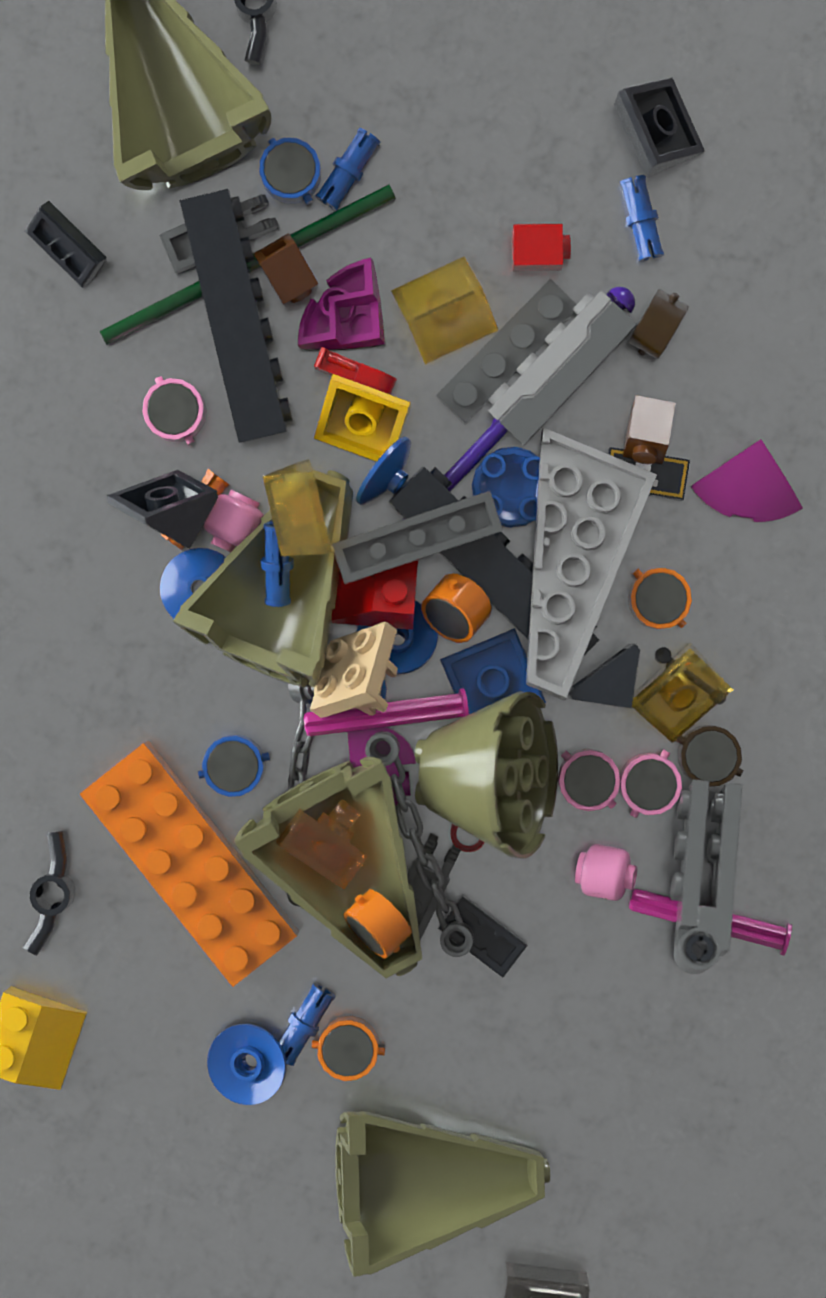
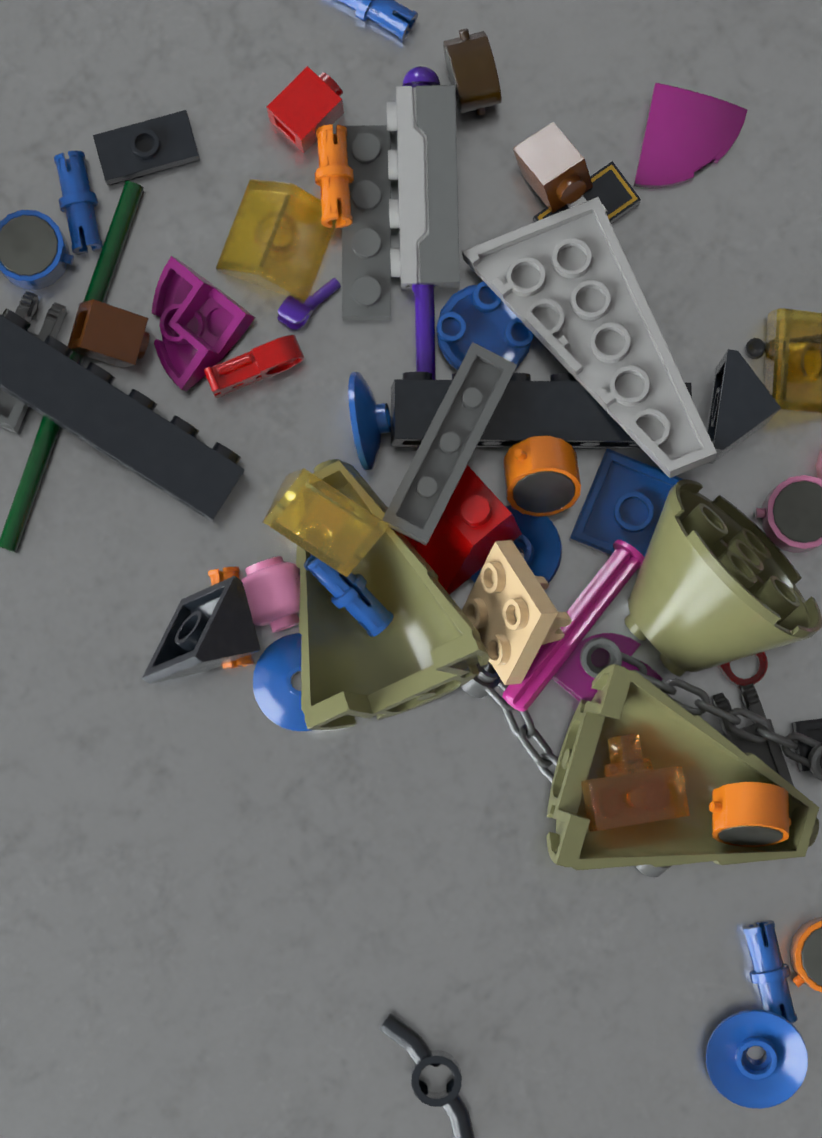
camera: 40 degrees left, 5 degrees down
orange brick [80,741,299,987] -> none
pearl dark grey piece [142,376,207,445] -> none
pearl dark grey piece [198,735,270,797] -> none
yellow slope [314,374,411,462] -> none
pearl dark grey piece [628,568,692,629] -> none
none -> black plate [93,110,200,185]
none -> dark purple hand [277,278,341,330]
none -> orange pin [315,124,354,228]

